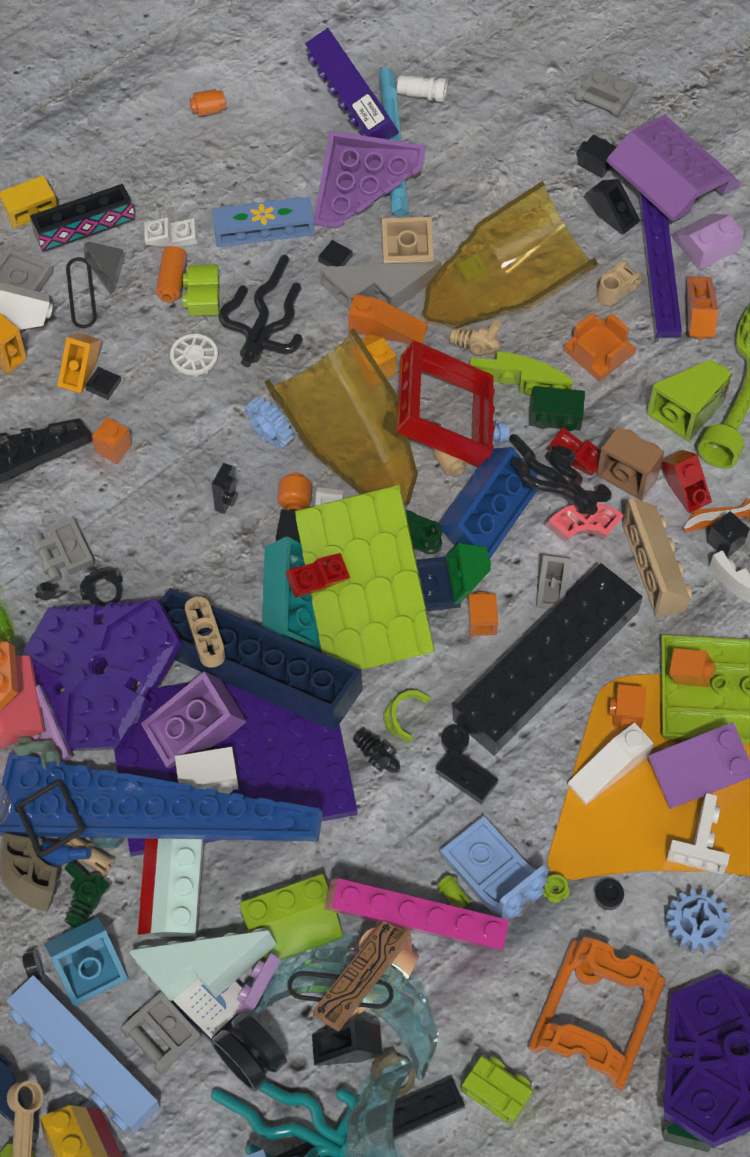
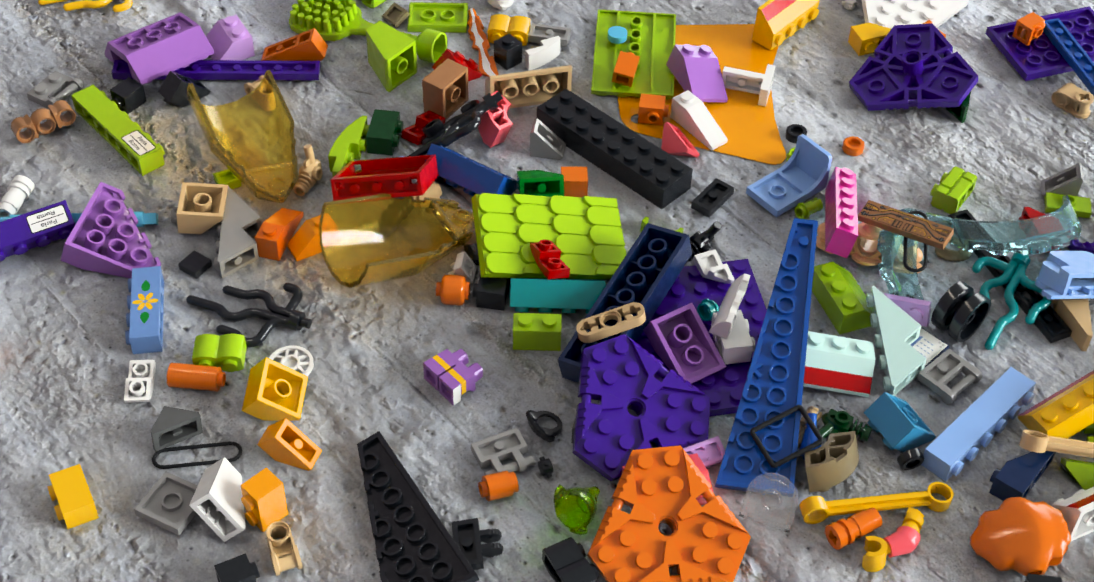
camera: 90 degrees left, 15 degrees down
sand green arm [14,736,61,769] -> none
black brick [30,184,135,252] -> none
black tile [85,367,121,400] -> none
orange brick [92,417,132,464] -> none
black plate [212,463,238,514] -> none
light blue gear [245,397,294,449] -> none
black slope [312,1020,383,1066] -> none
black tile [441,725,470,753] -> none
orange piece [527,937,666,1090] -> none
orange panel [564,313,636,382] -> none
light blue gear [666,888,731,954] -> none
none -> medium nougat piece [11,100,76,143]
none -> lime brick [71,84,165,176]
none -> yellow slope [242,357,308,421]
none -> medium lavender hips [423,349,483,406]
none -> orange brick [478,470,519,501]
none -> lime brick [513,313,562,351]
none -> coral slope [661,122,700,157]
none -> white slope [693,249,735,284]
none -> teal plate [697,299,719,321]
none -> white slope [709,273,751,339]

